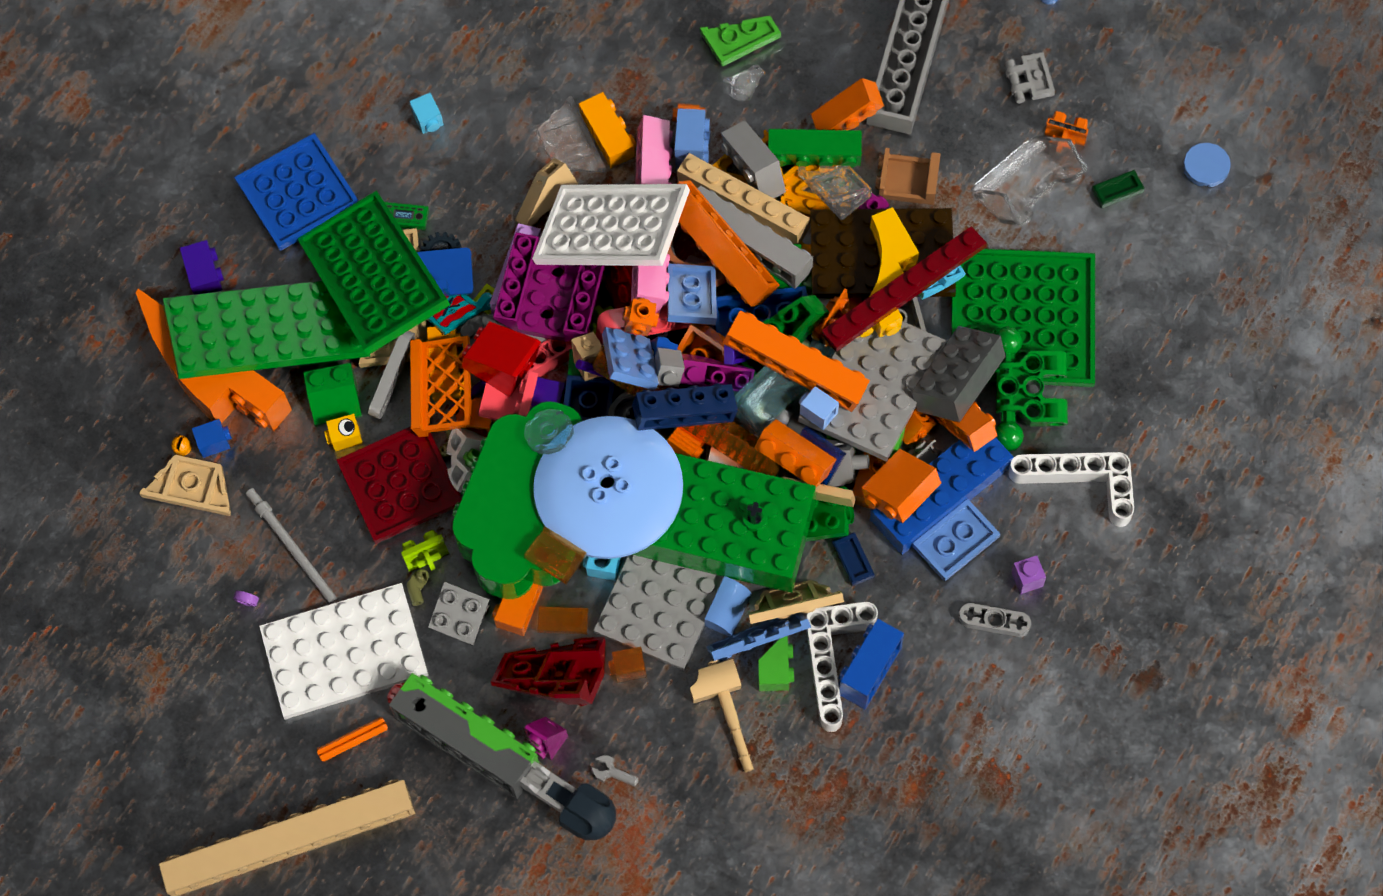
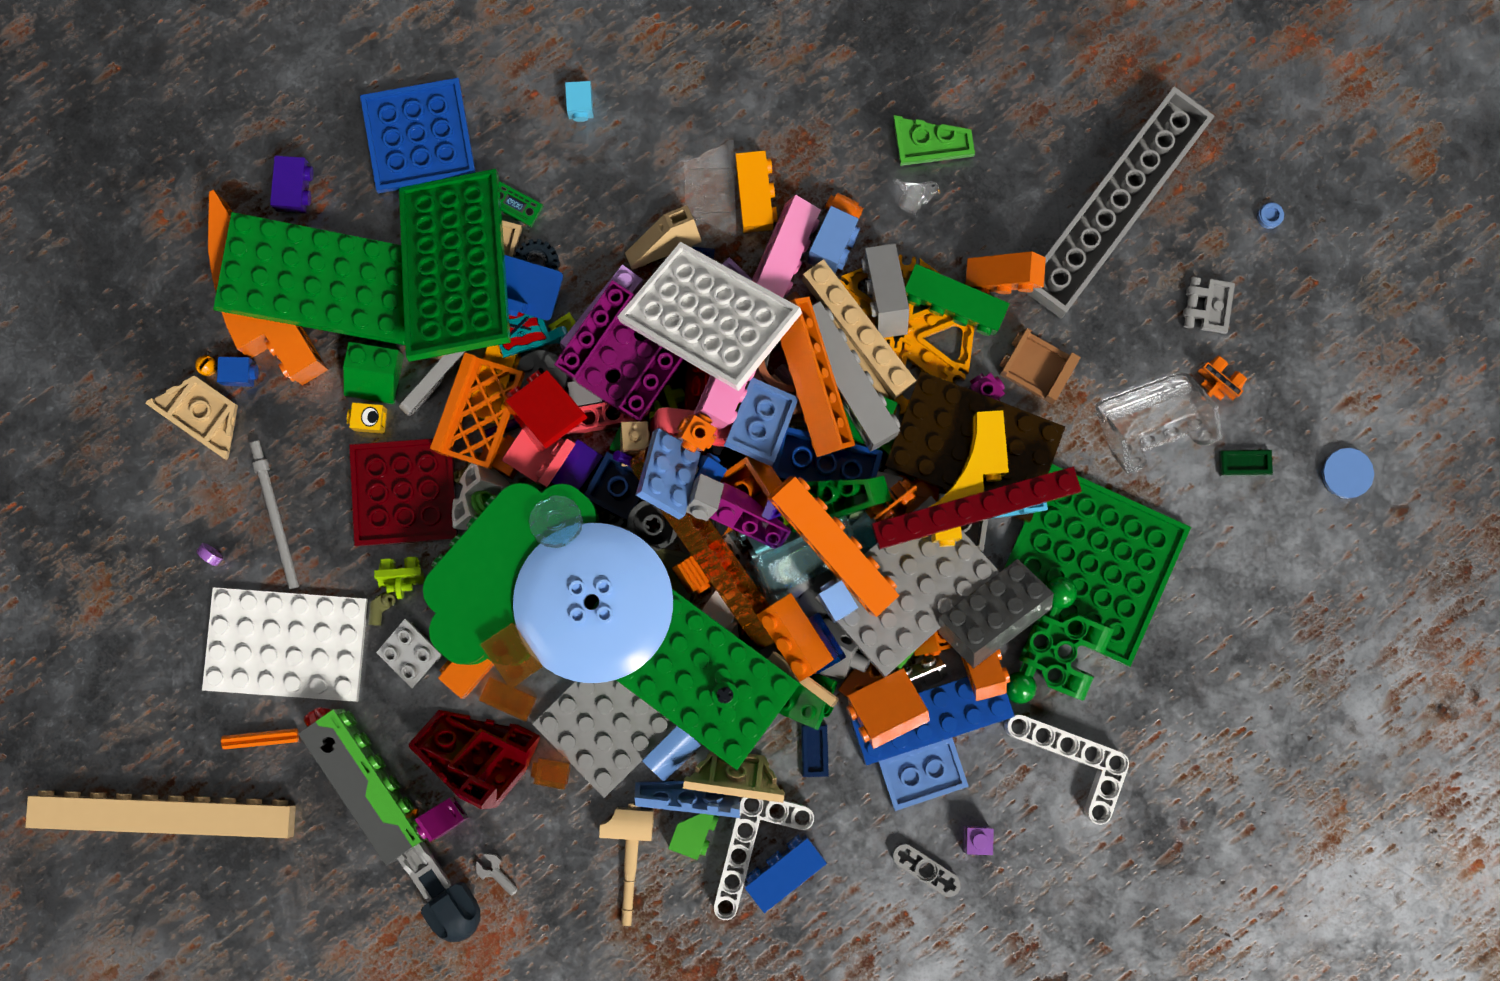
camera: 15 degrees right, 15 degrees up
dark blue brick [632,383,738,431] -> none
clear wing [798,165,872,220] -> none

